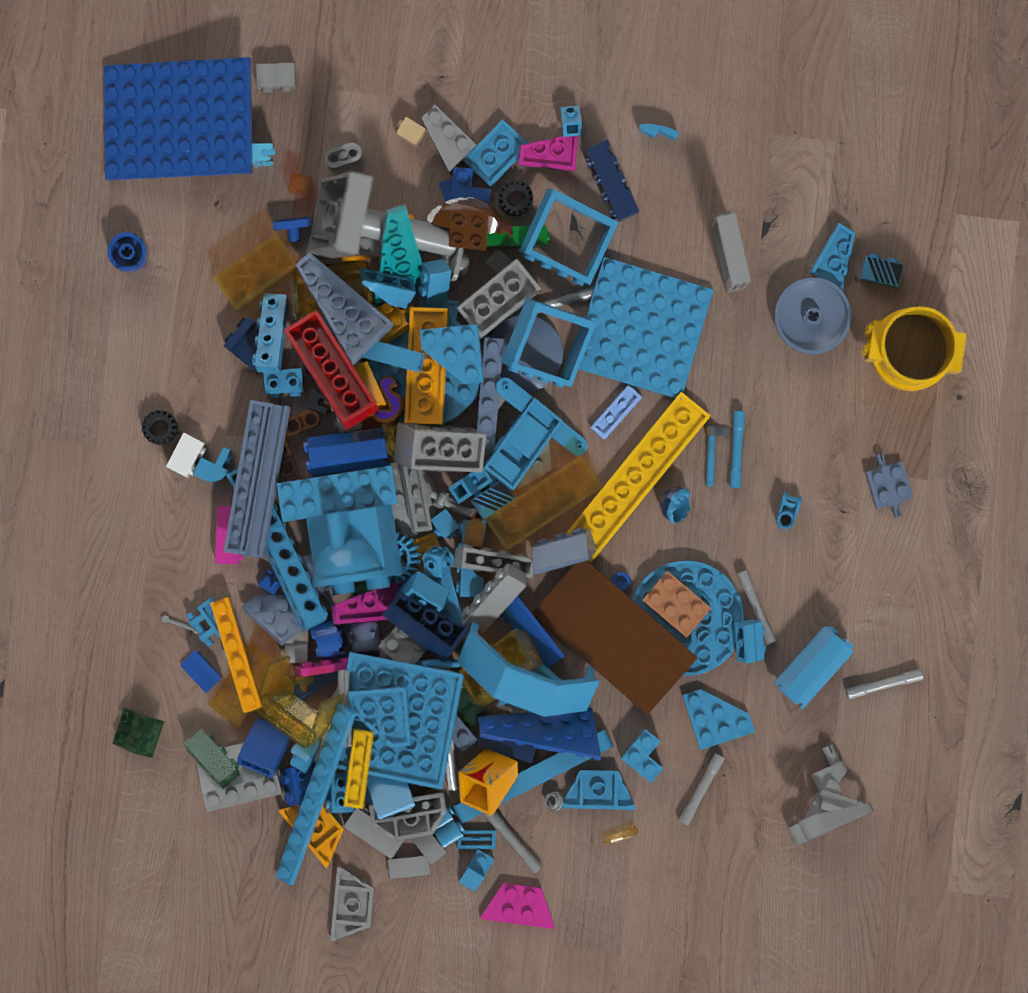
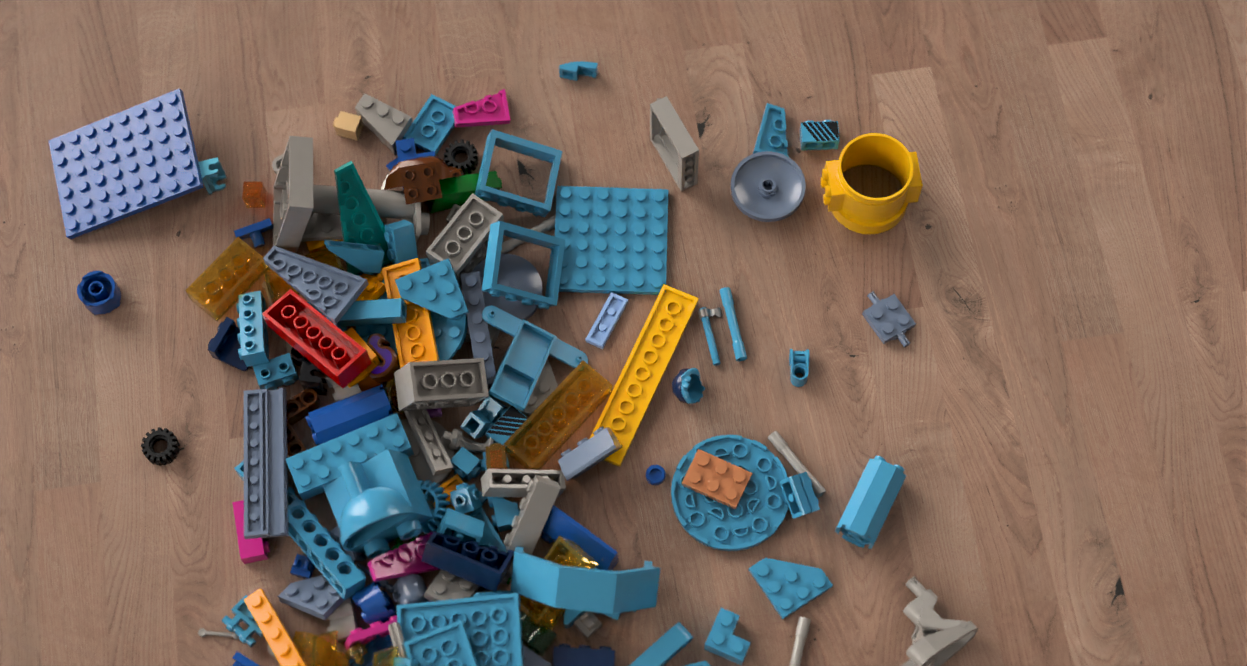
camera: 10 degrees left, 20 degrees down
white brick [166,433,207,478] -> none
dark azure brick [193,447,233,482] -> none
light grey brick [256,63,296,93] -> none
blue wing [478,707,601,761] -> none
reddish brown tile [532,560,698,715] -> none
dark azure brick [560,105,582,137] -> none
dark blue wedge [584,139,639,222] -> none
light grey piece [846,669,923,699] -> none

